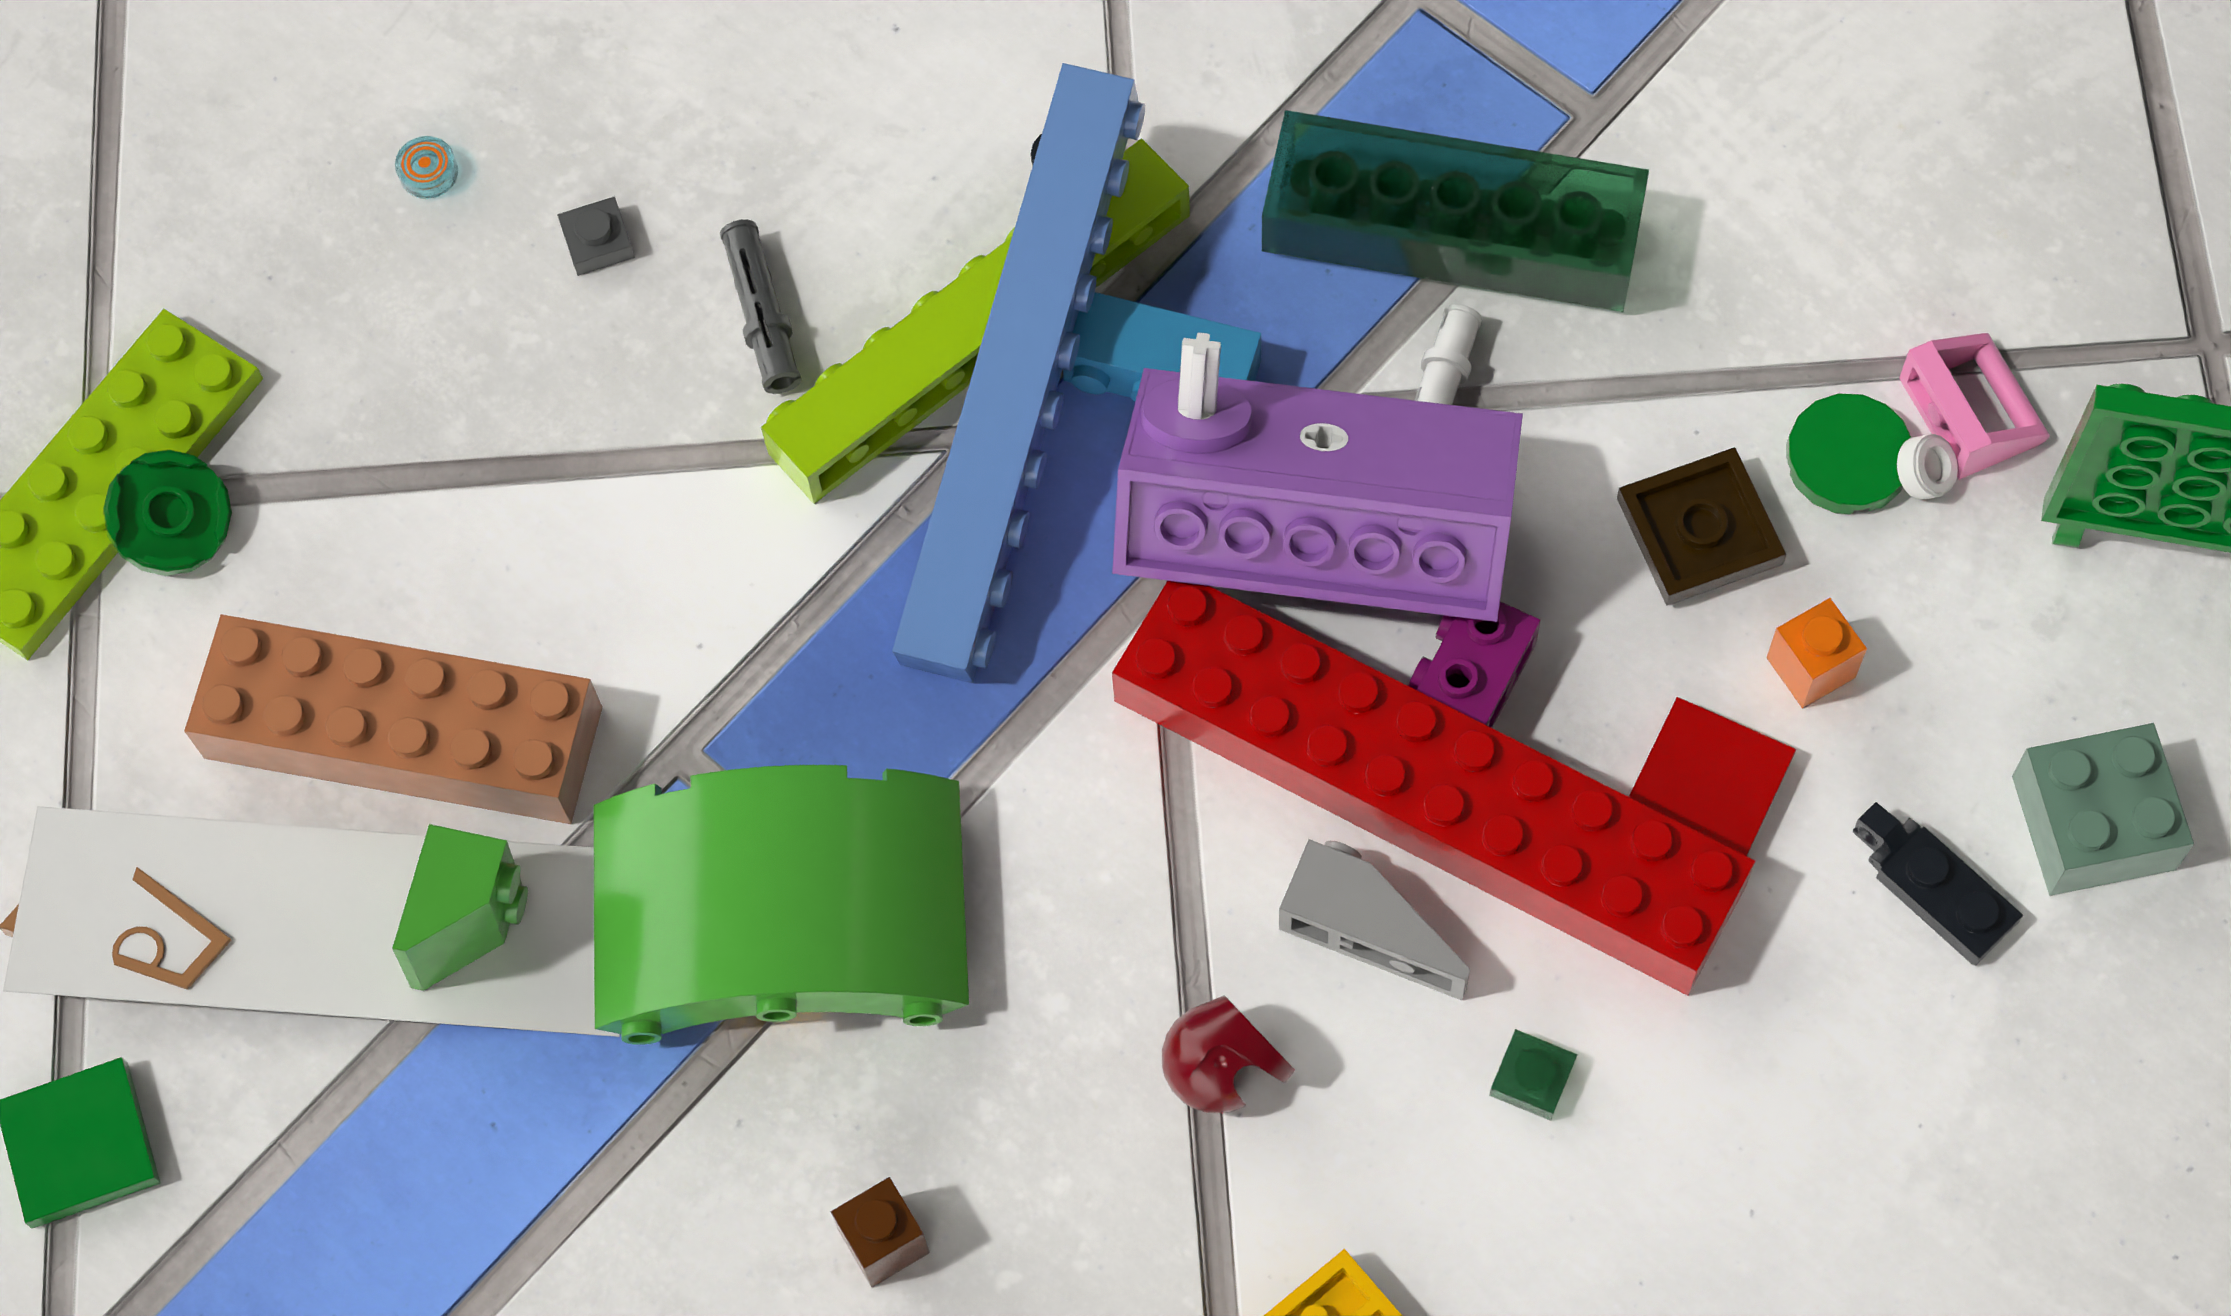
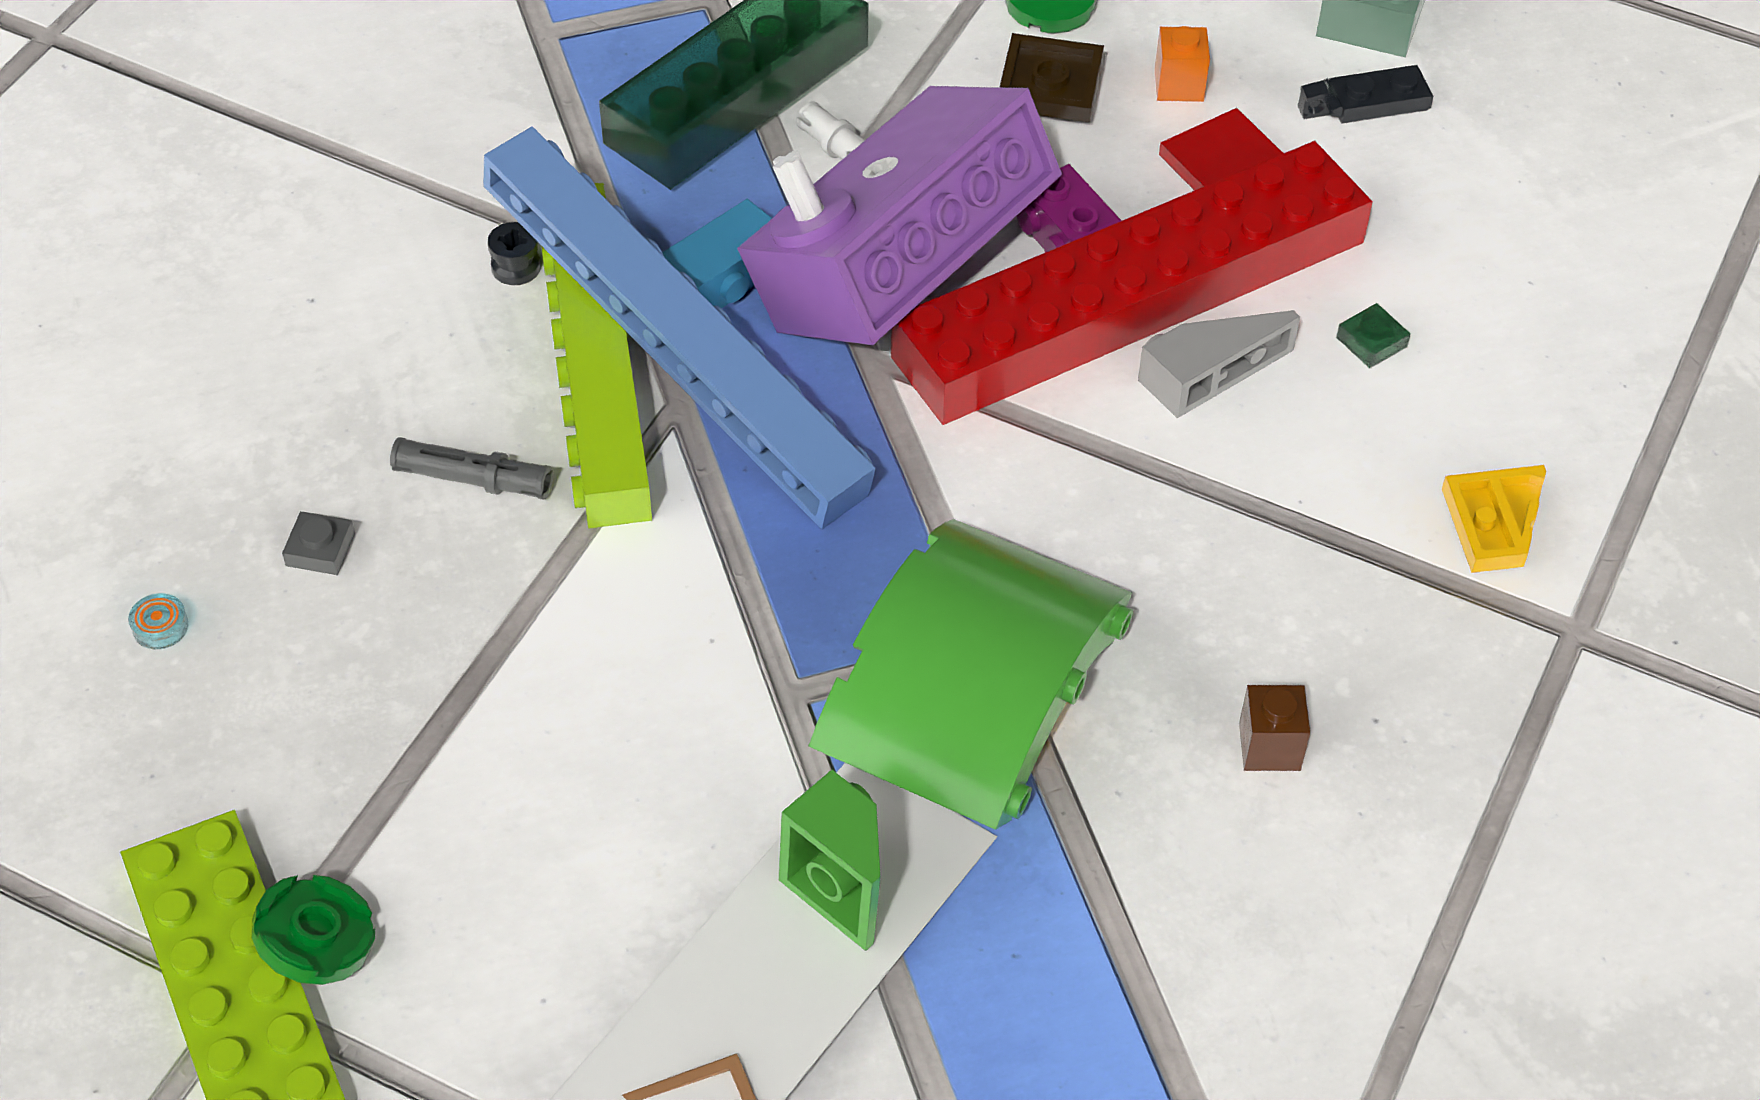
camera: 65 degrees left, 15 degrees down
nougat brick [184,614,603,824] -> none
dark red helmet [1162,995,1295,1113] -> none

